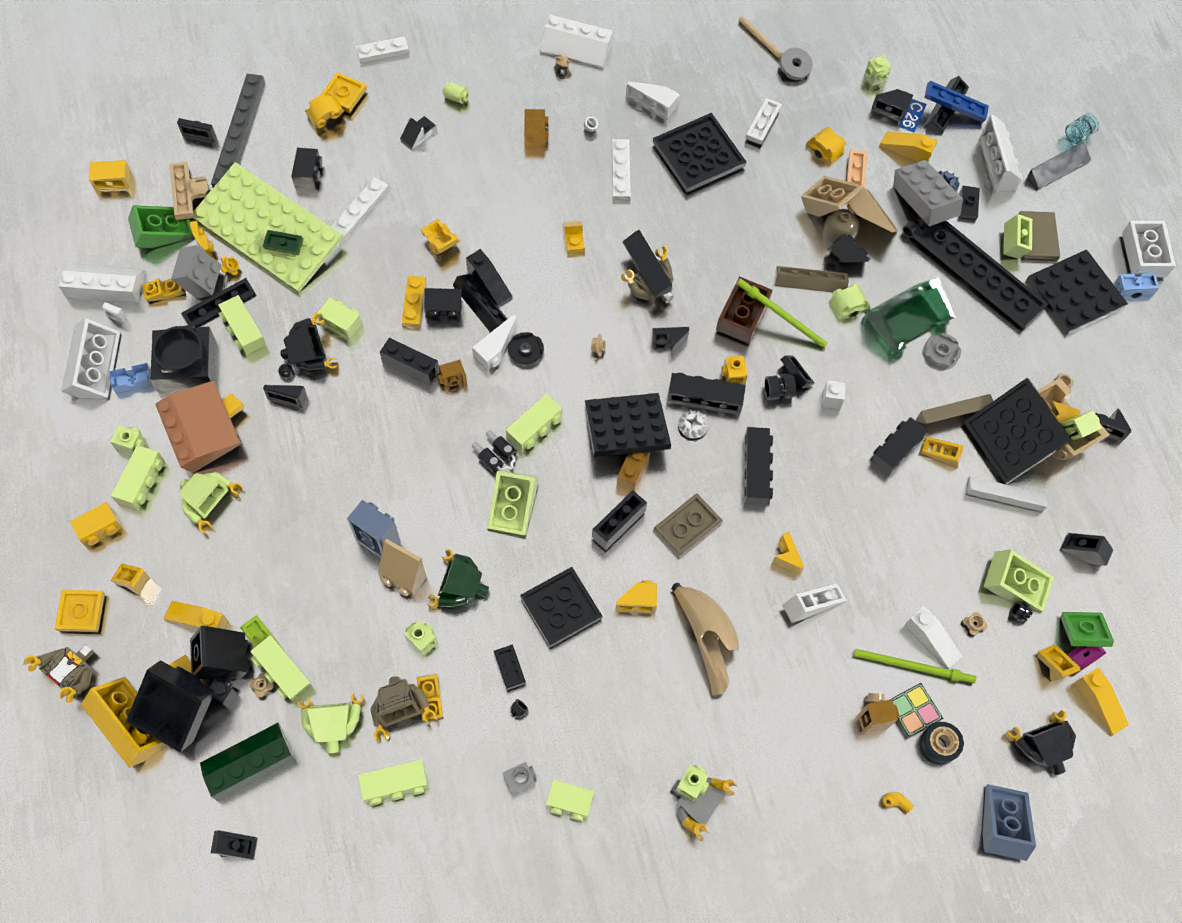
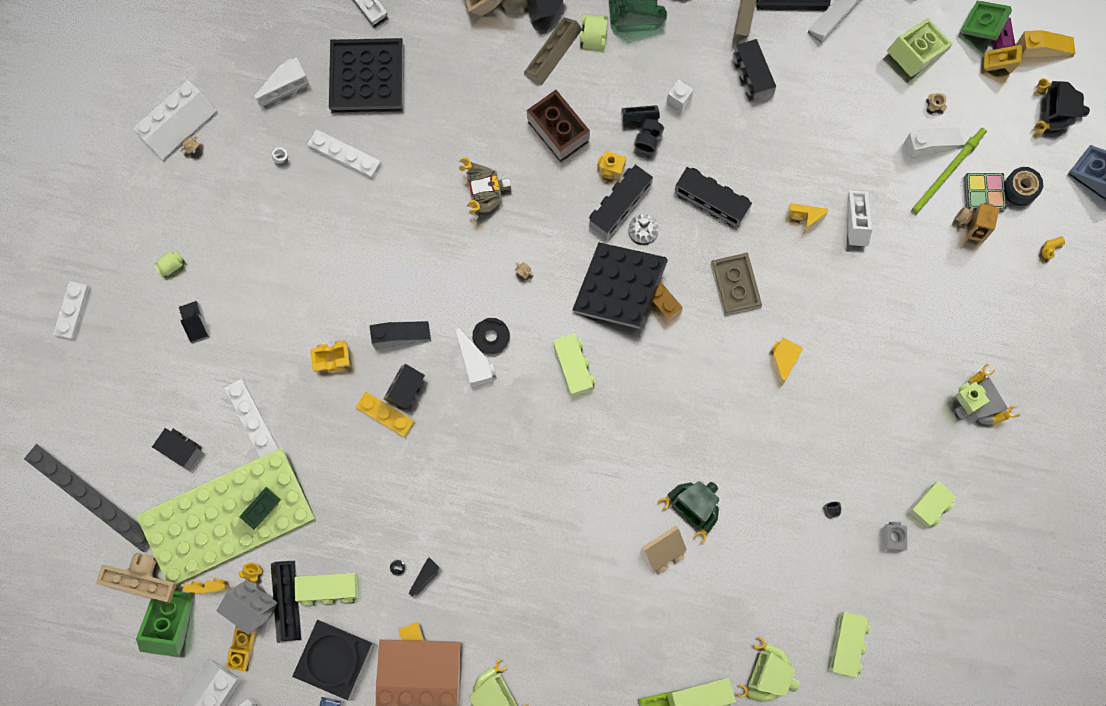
camera: 55 degrees left, 10 degrees up
yellow brick [89,160,131,190] -> none
black plate [177,118,216,140] -> none
black torso [280,313,338,370] -> none
yellow cylinder [305,93,344,130] -> none
yellowish green brick [317,298,362,340] -> none
yellow plate [321,72,367,113] -> none
sand blue brick [347,500,401,557] -> none
dark tan torso [371,676,437,741] -> none
black brick [380,338,440,385] -> none
yellowish green brick [404,620,437,656] -> none
yellow slope [416,673,443,721] -> none
pearl gold brick [437,359,467,387] -> none
black slope [453,273,507,333] -> none
black piece [472,430,518,473] -> none
yellowish green slope [487,470,539,535] -> none
black plate [494,644,526,690] -> none
black plate [520,567,603,648] -> none
pearl gold brick [524,109,549,148] -> none
yellow slope [563,221,585,254] -> none
black brick [592,490,647,550] -> none
black slope [622,230,672,298] -> none
black slope [651,327,689,355] -> none
tan piece [671,583,739,697] -> none
lime bar [736,278,828,348] -> none
yellow slope [920,436,963,467] -> none
black plate [1011,601,1033,621] -> none

